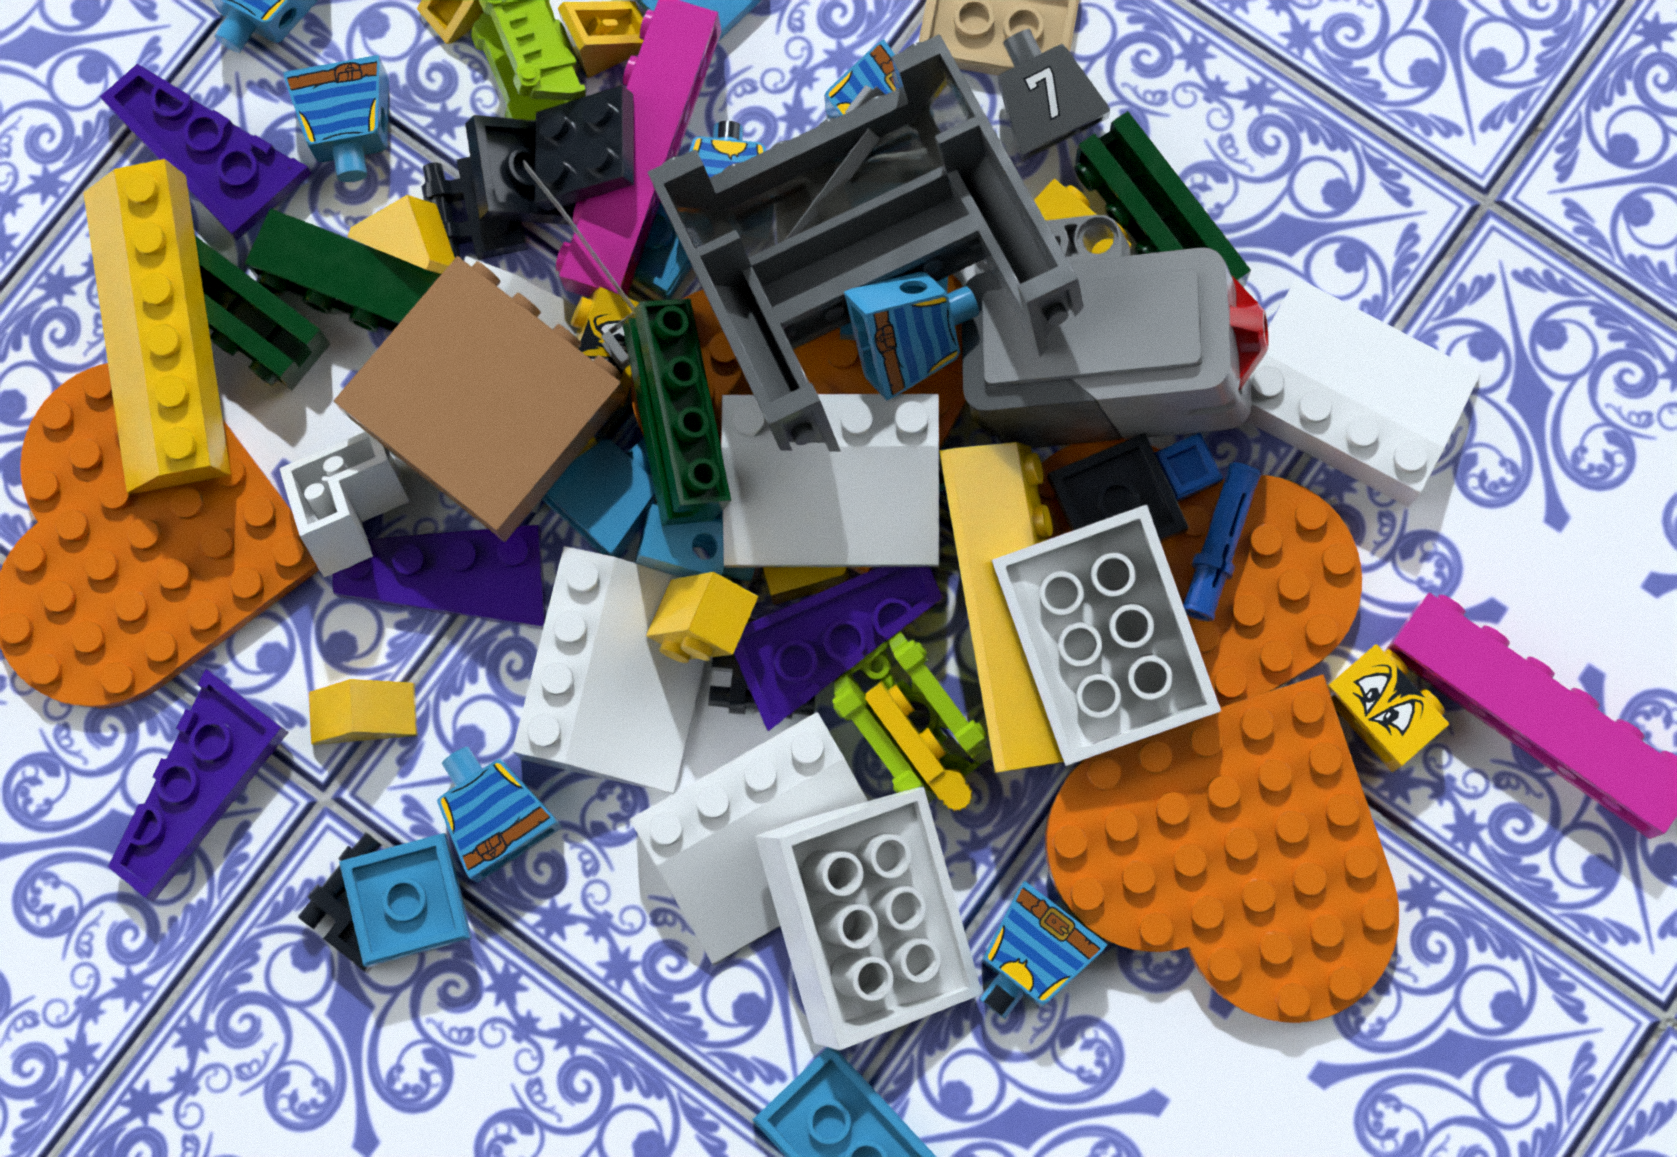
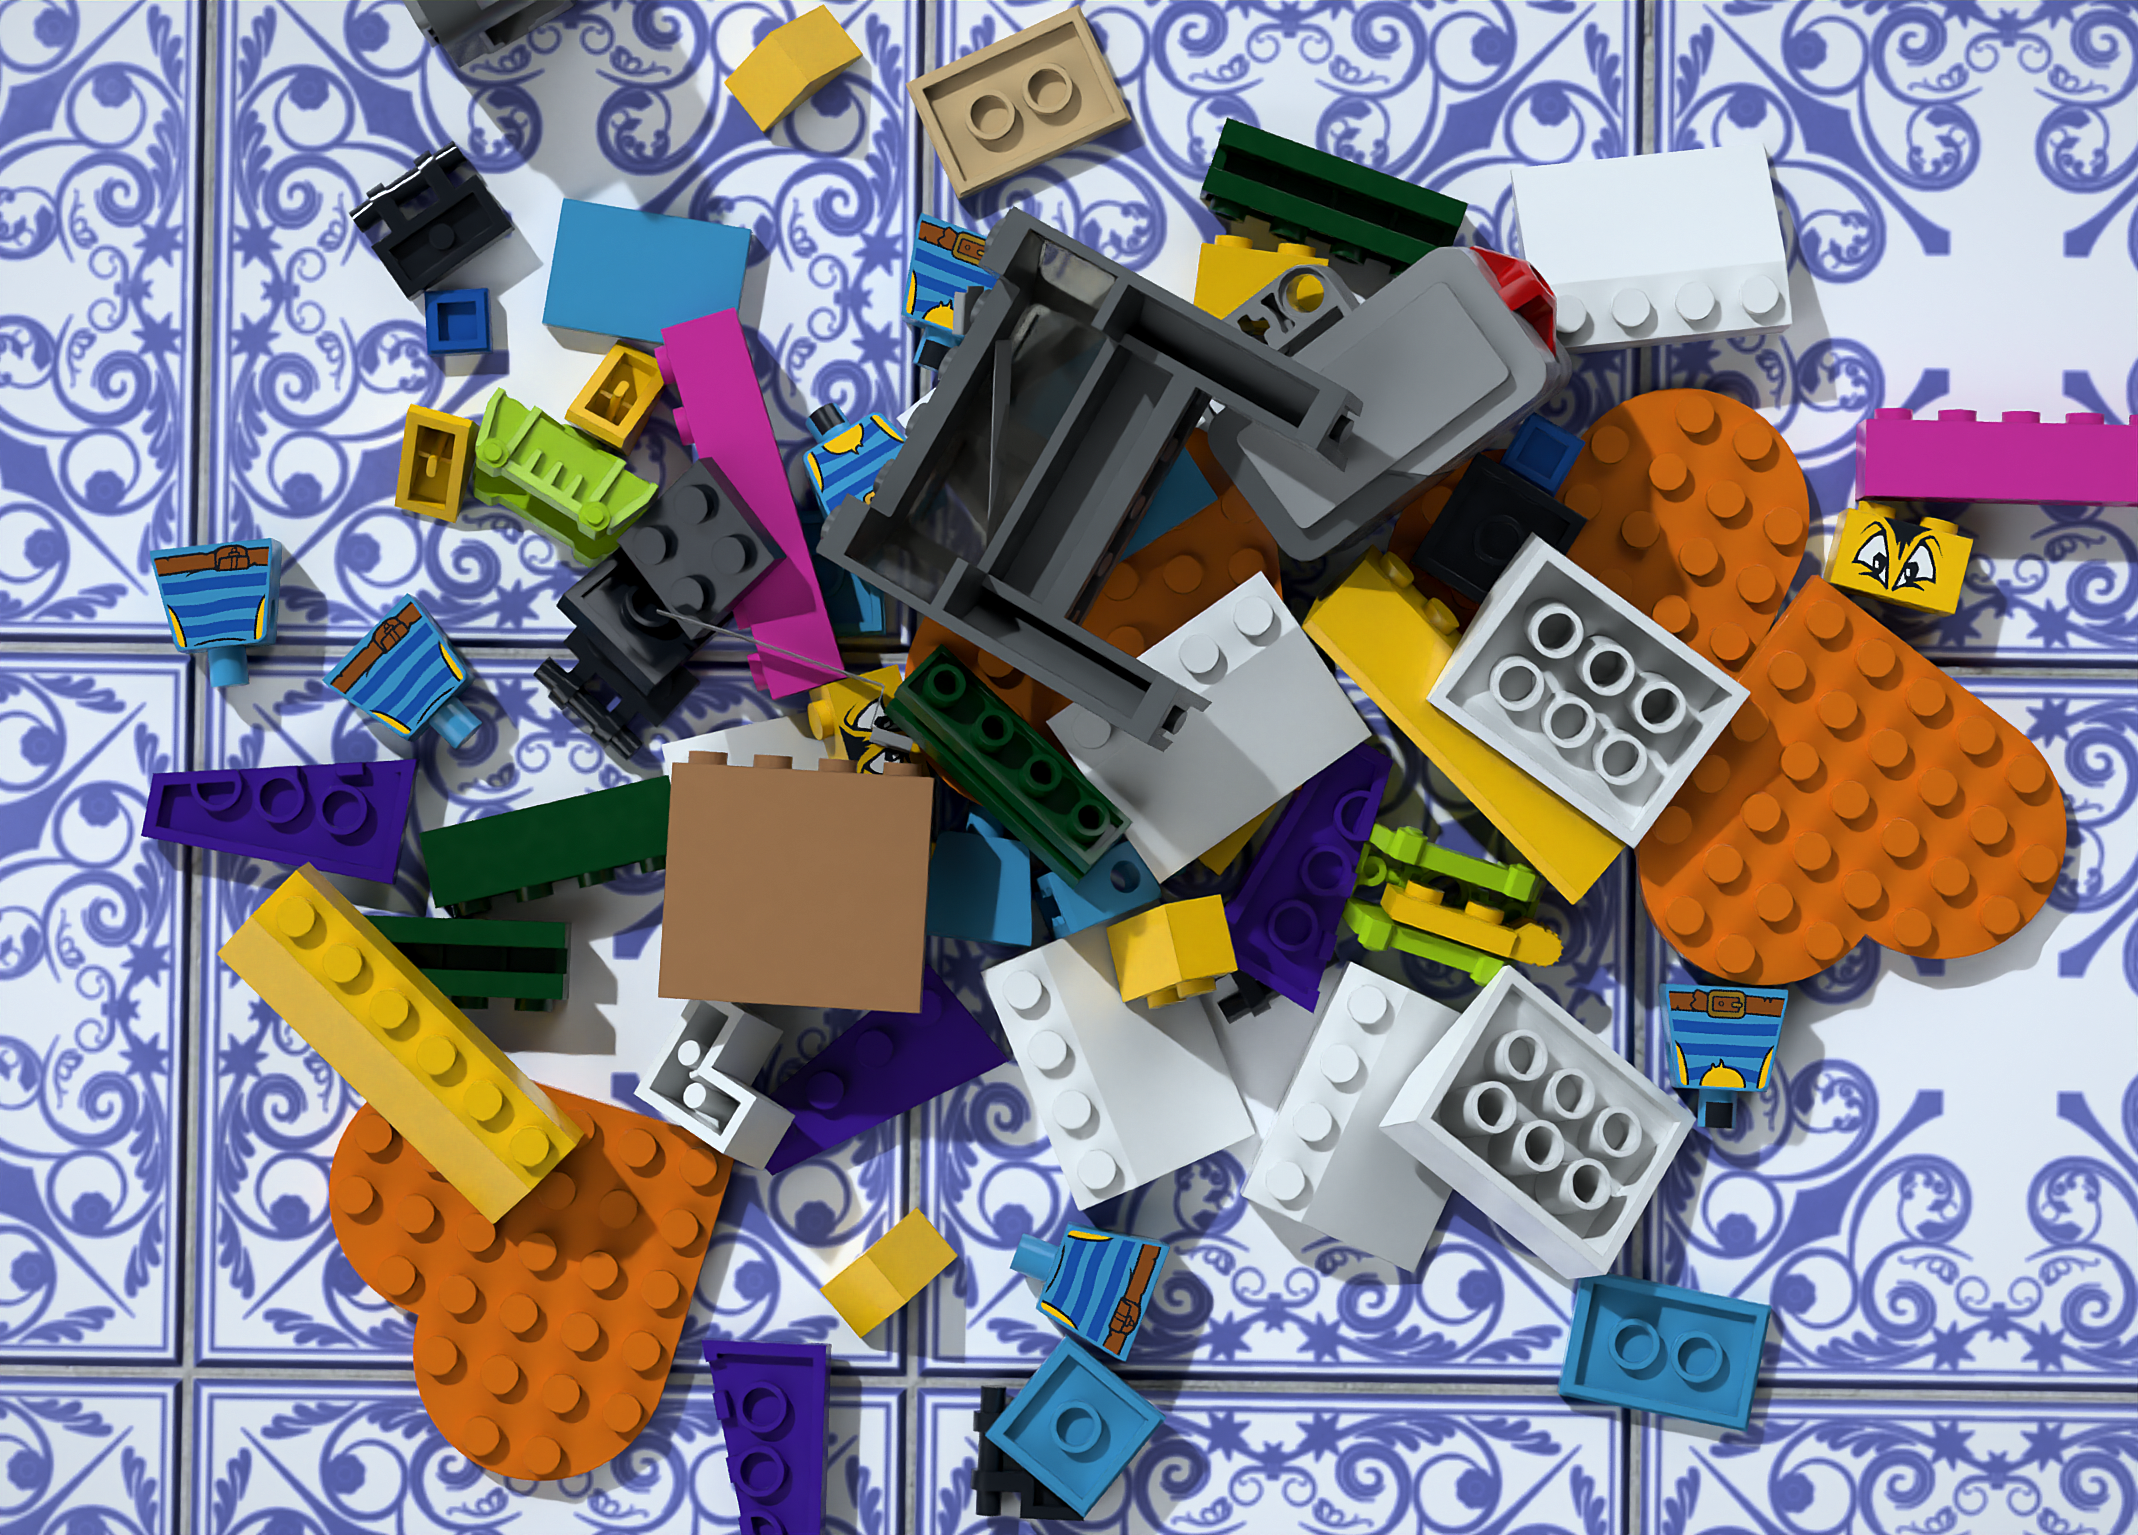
camera: 40 degrees left, 10 degrees up
yellow slope [347,195,455,274] -> none
dark azure torso [844,272,979,401] -> none
dark grey torso [998,29,1110,162] -> none
blue pin [1183,462,1261,622] -> none

